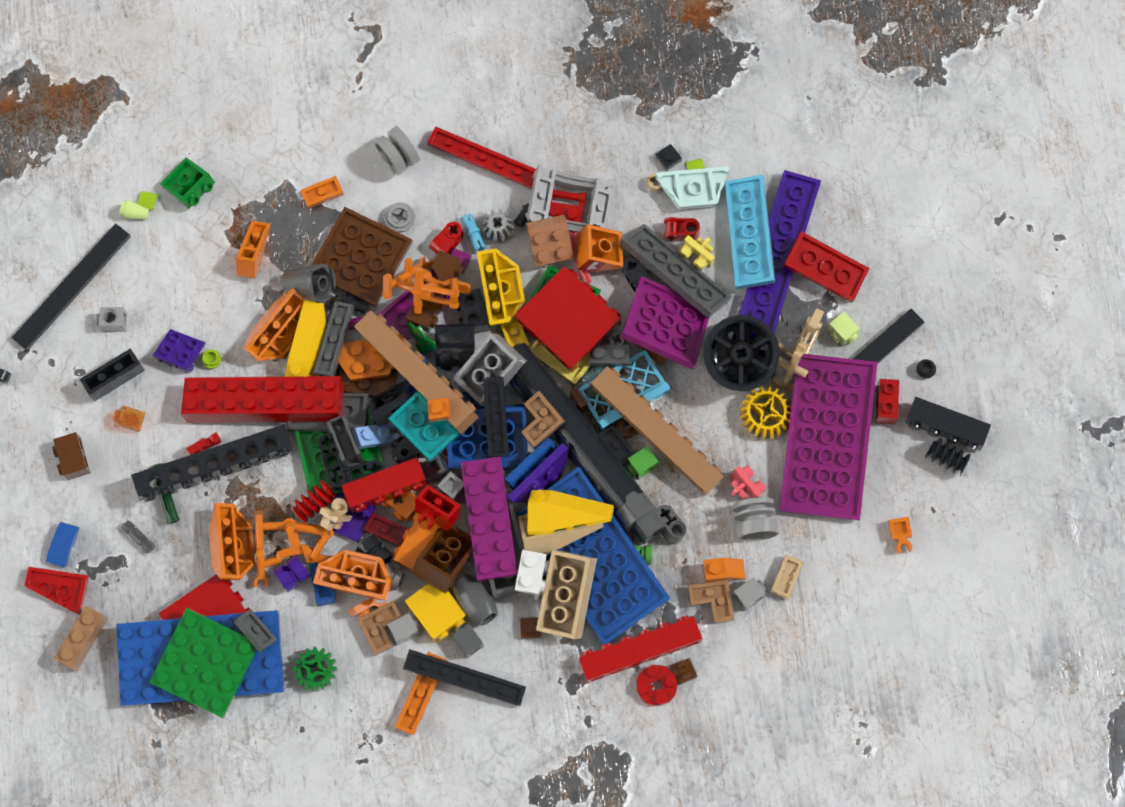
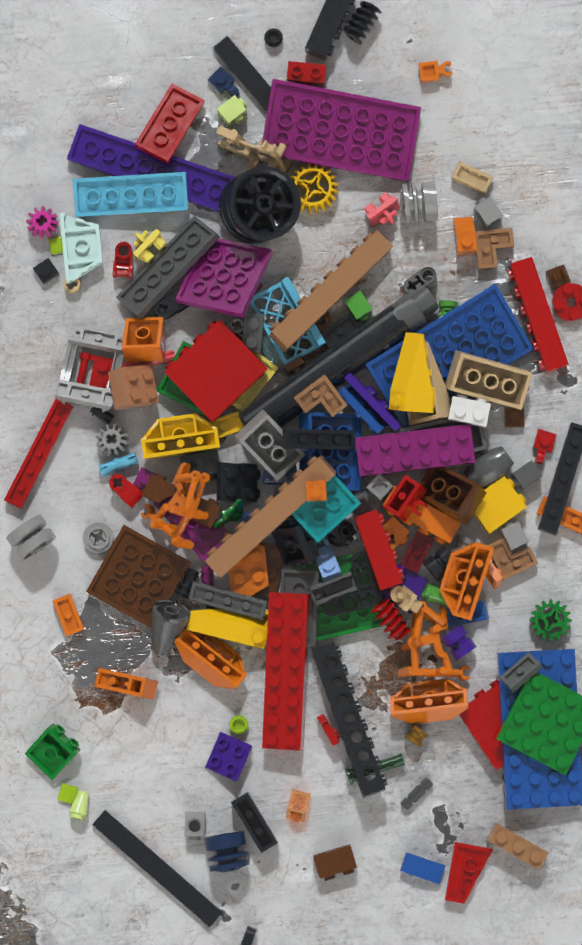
camera: 90 degrees left, 10 degrees up
none -> dark pink gear [26,206,59,239]
none -> dark blue wheel [204,831,249,872]
none -> dark blue plate [208,66,240,97]
none -> pearl gold wheel [405,724,429,748]
none -> bright green cone [421,583,447,606]
none -> red plate [532,429,557,465]

